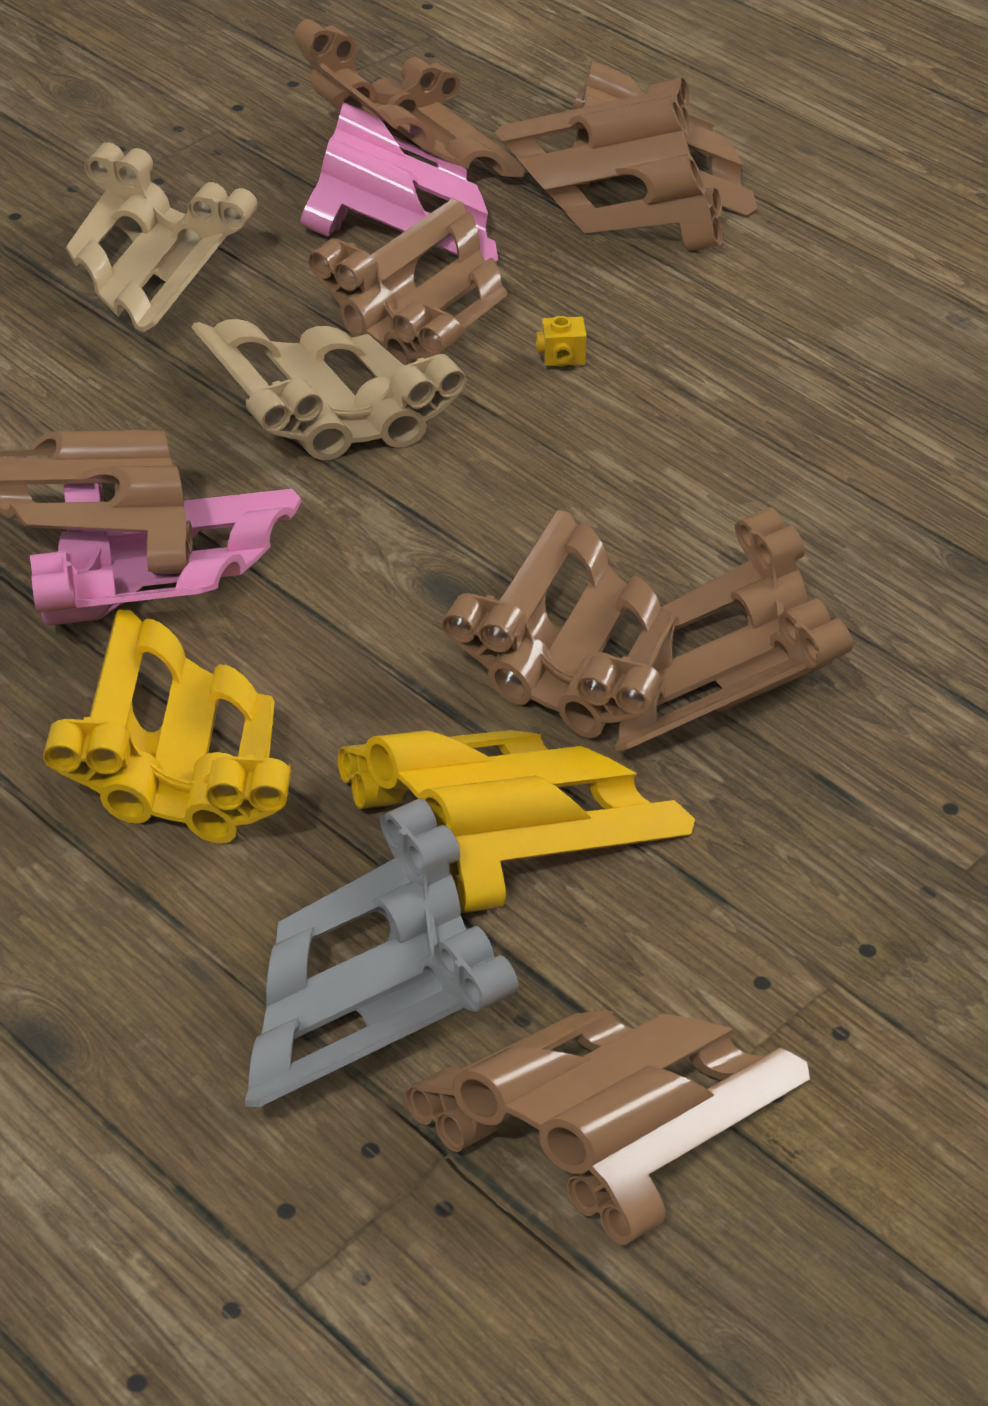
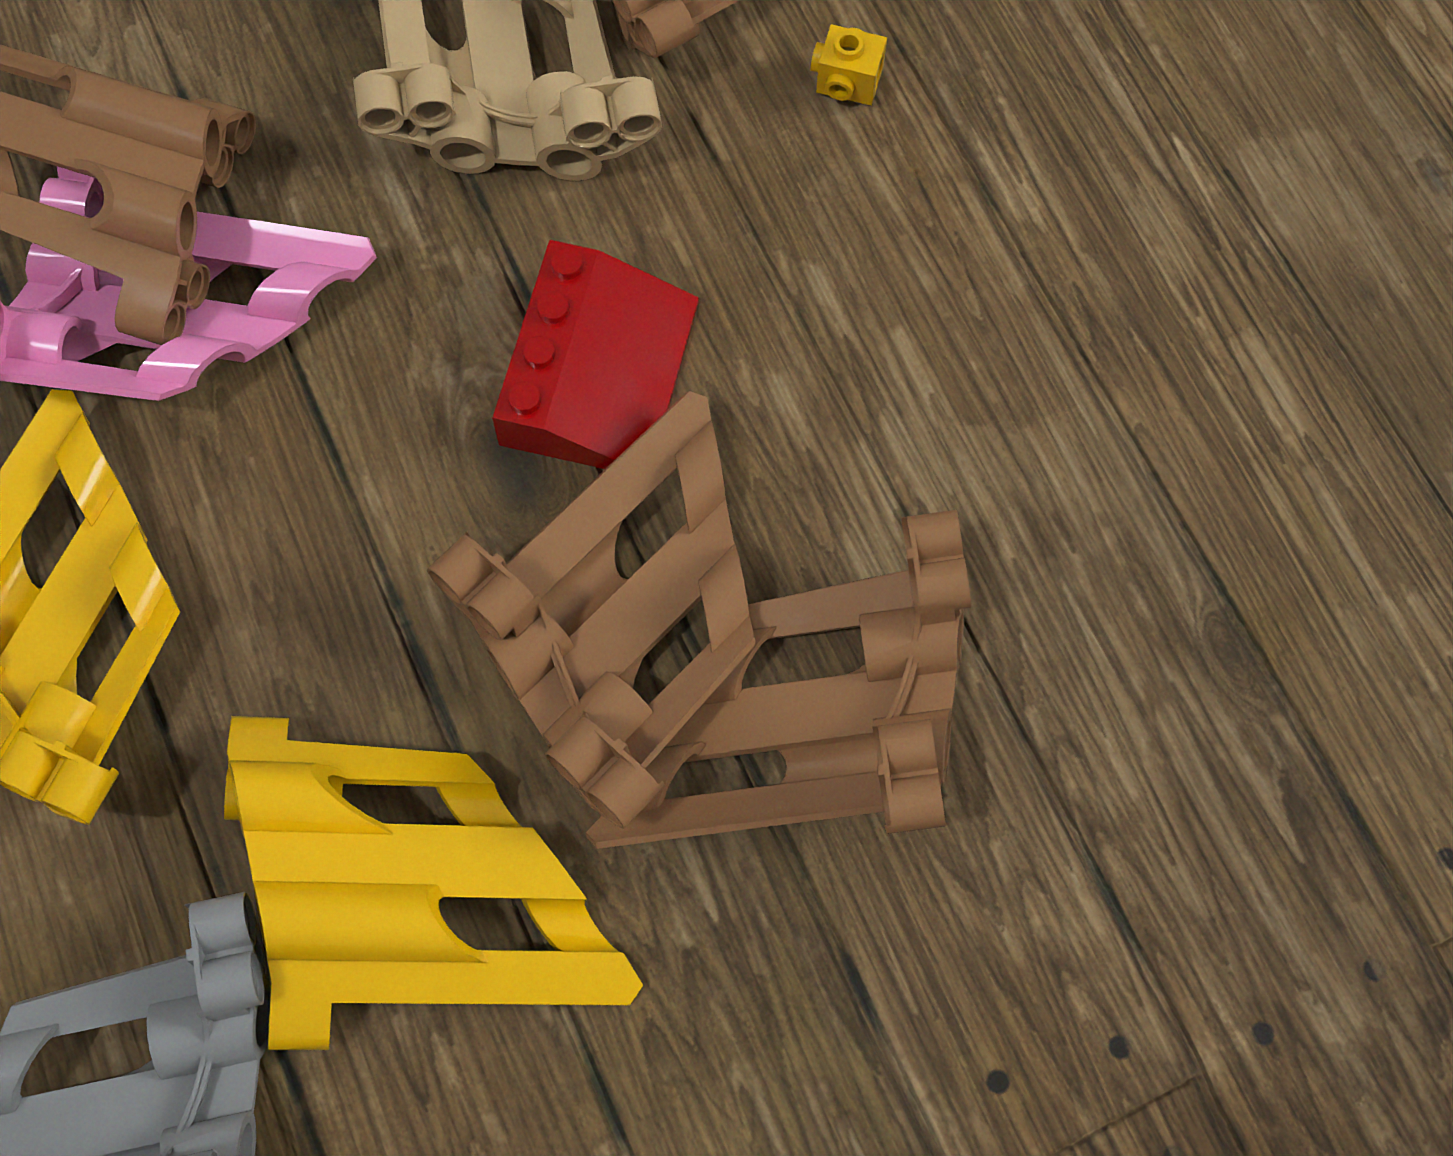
camera: 20 degrees right, 25 degrees up
none -> red slope [492,240,699,469]

